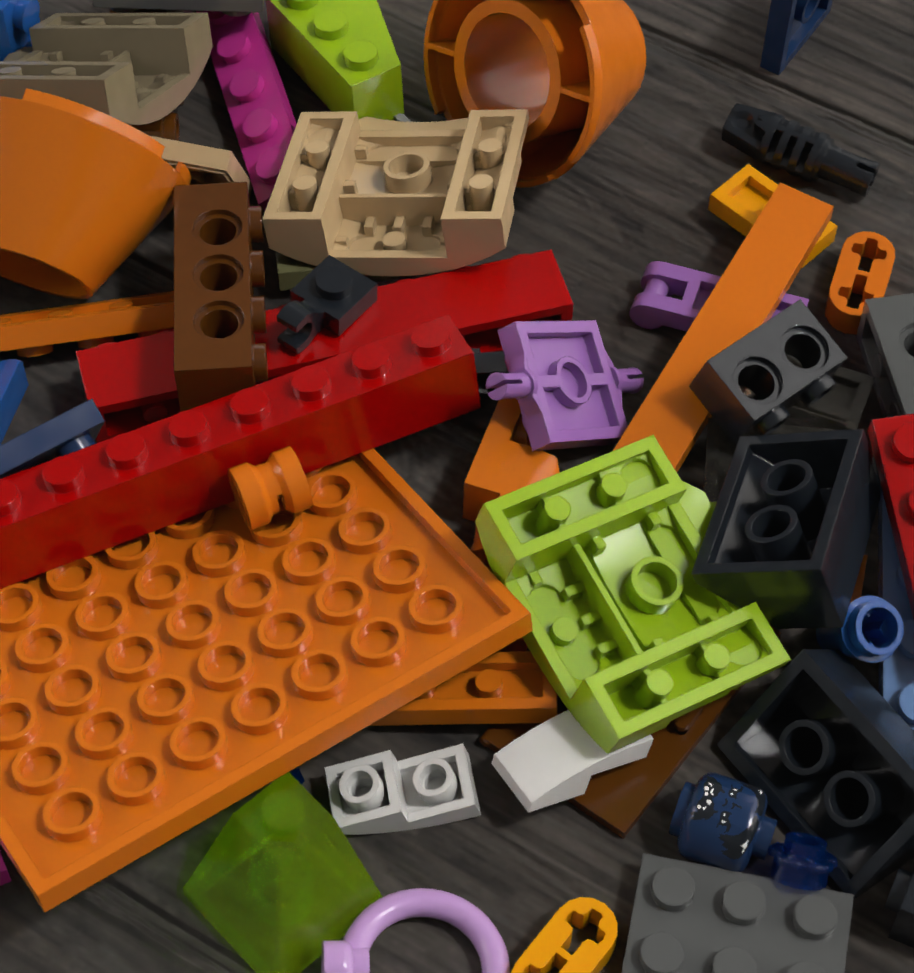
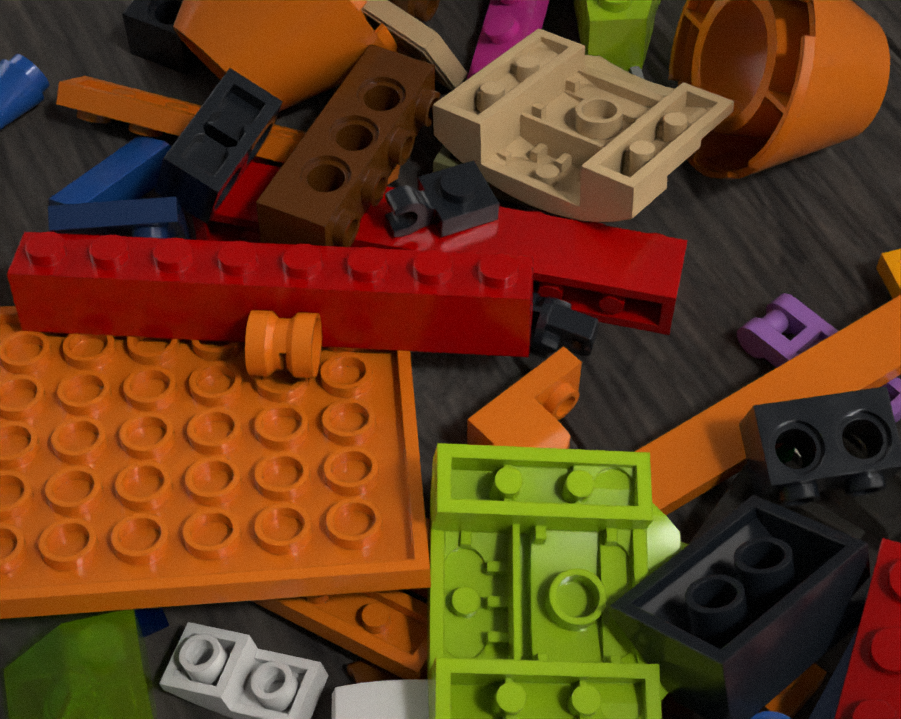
camera: 30 degrees right, 0 degrees up
medium lavender plate [486,320,644,451] -> none
none -> black brick [155,68,283,224]

